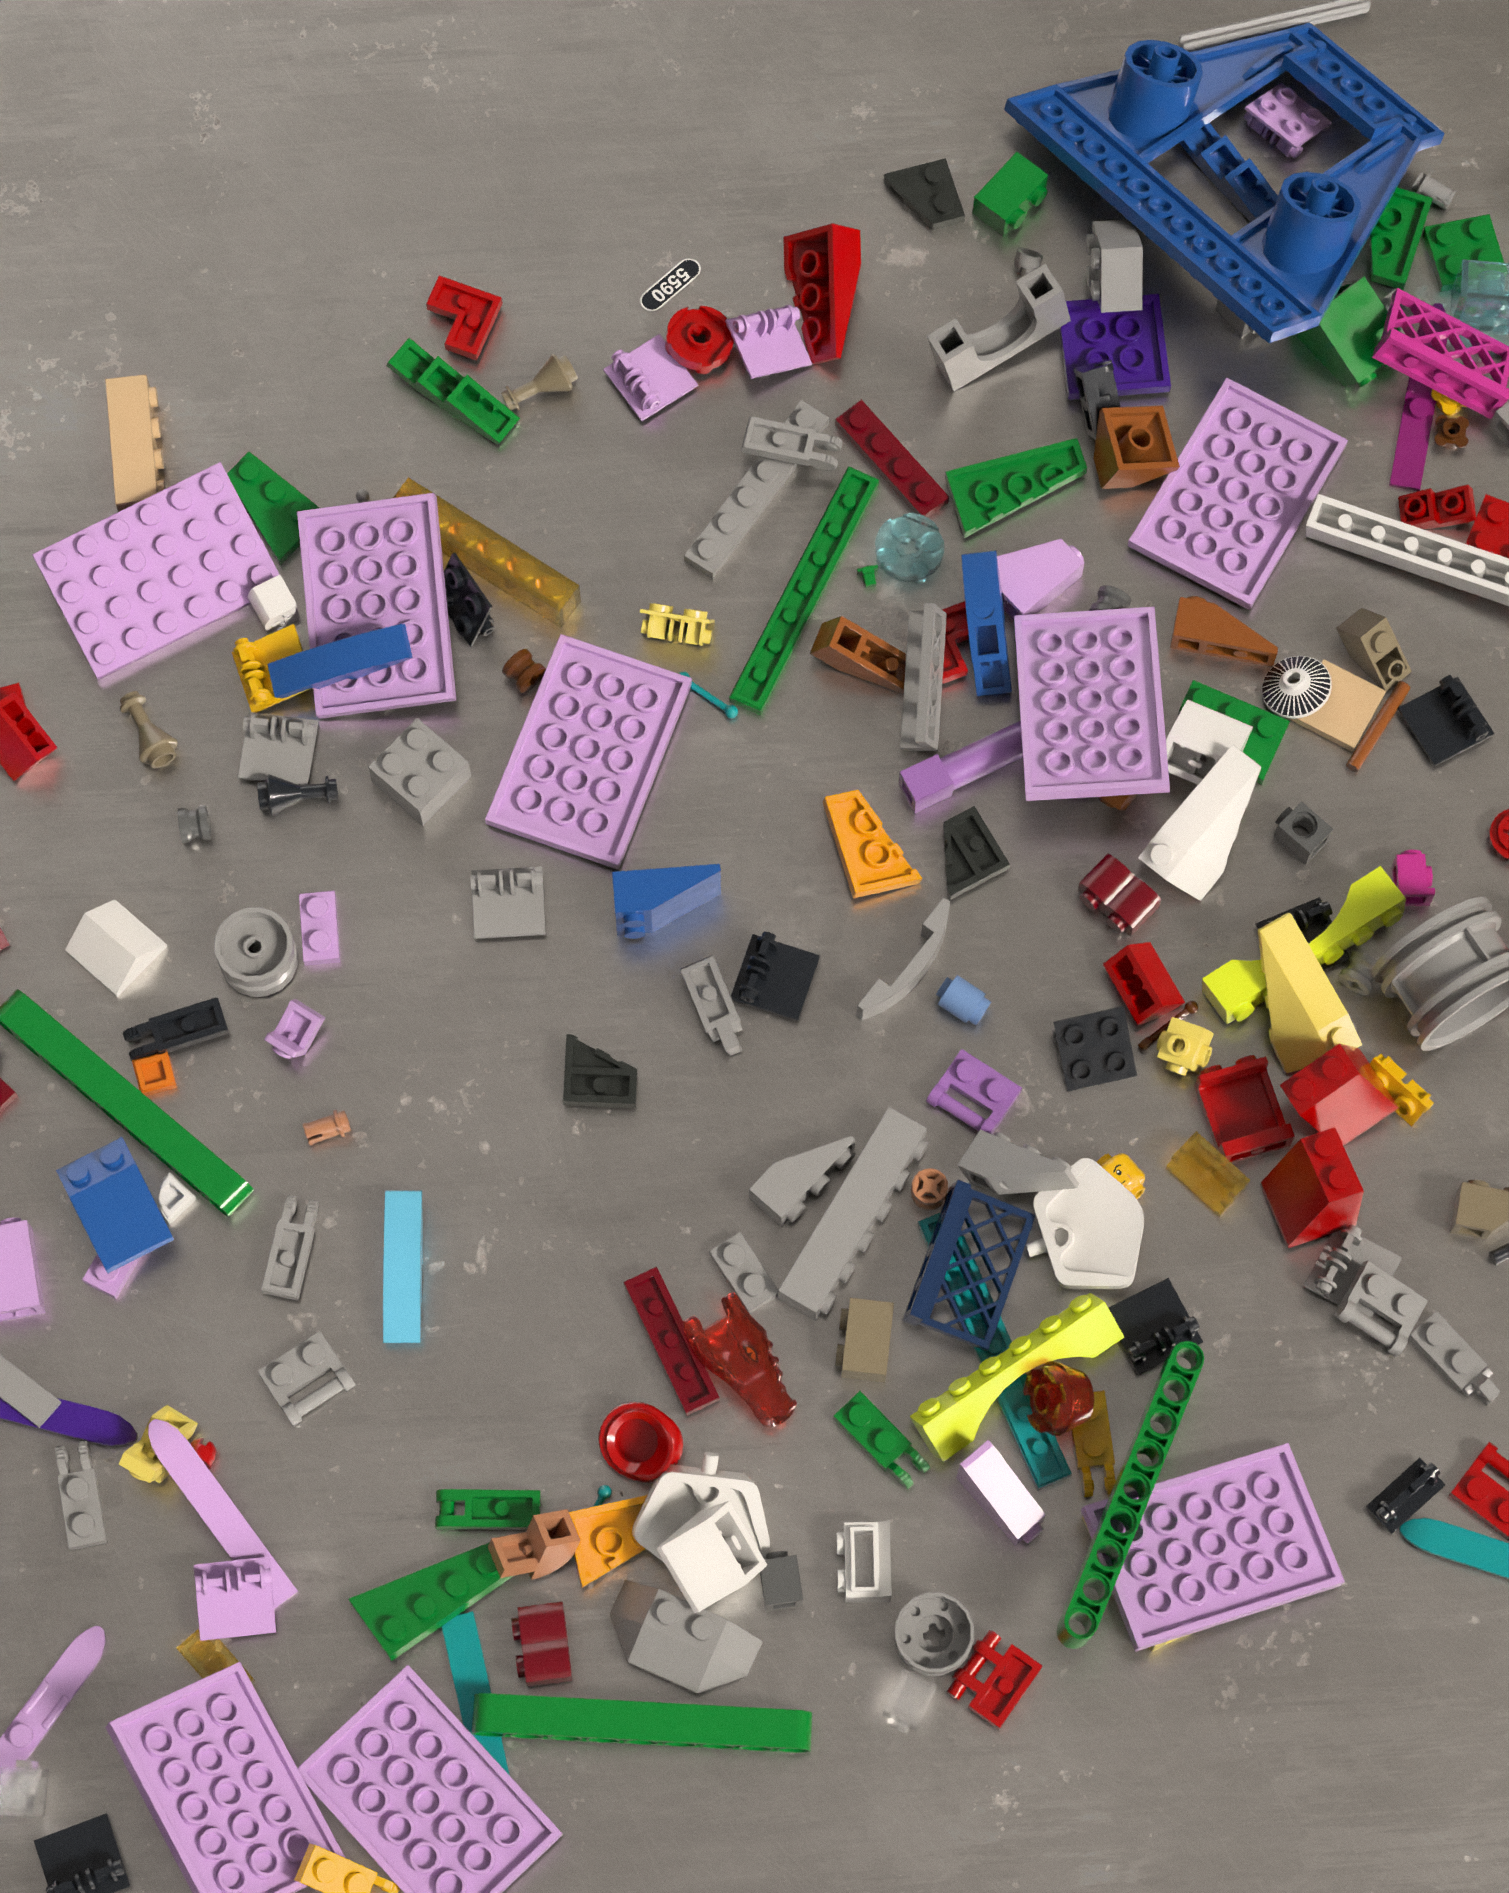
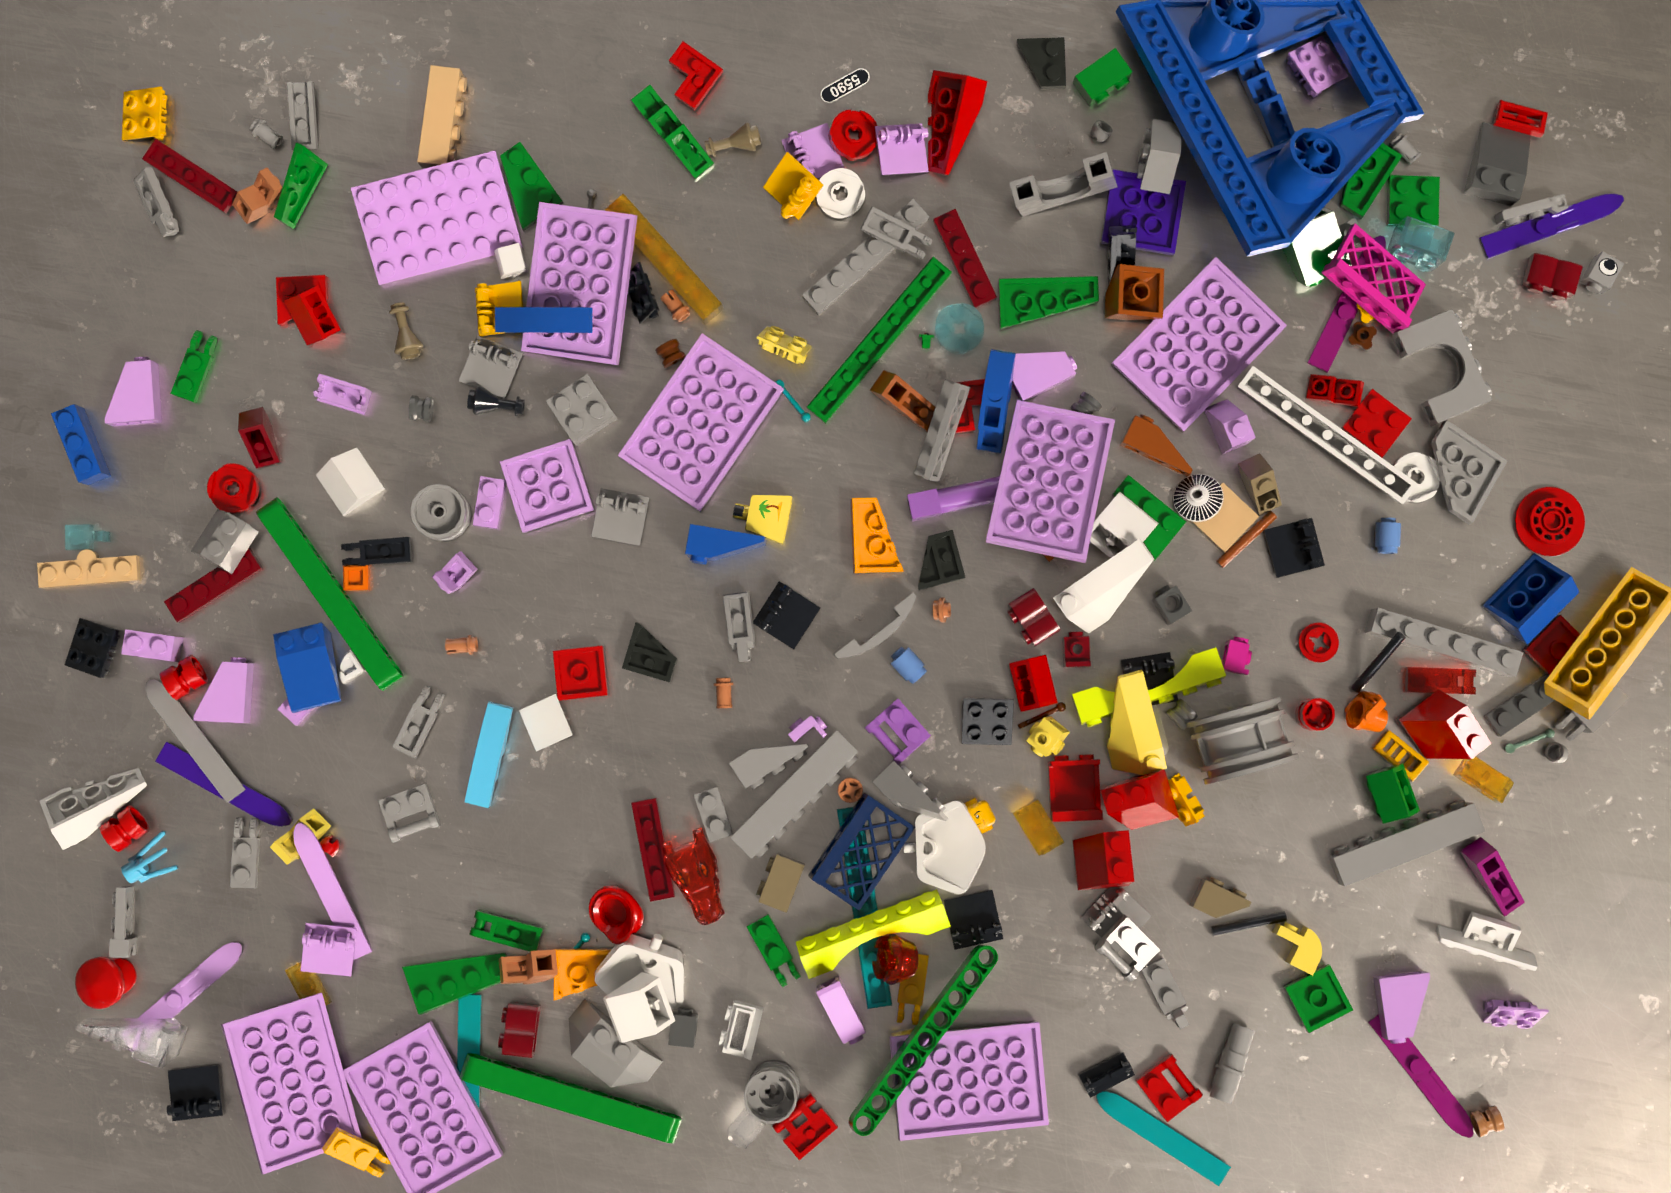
camera: 20 degrees right, 15 degrees up
none -> lavender hinge [314,374,372,415]
none -> lavender plate [500,439,594,533]
none -> white sticker [519,694,573,751]
none -> red plate [553,646,608,701]
none -> nougat pin [660,290,690,322]
none -> nougat pin [713,678,733,708]
none -> light yellow torso [733,495,793,545]
none -> yellow hinge [763,152,824,220]
none -> lavender bracket [788,715,828,742]
none -> white plate [816,168,865,219]
none -> nougat plate [933,597,951,622]
none -> dark red brick [1062,632,1091,667]
none -> lavender slope [1204,399,1256,454]

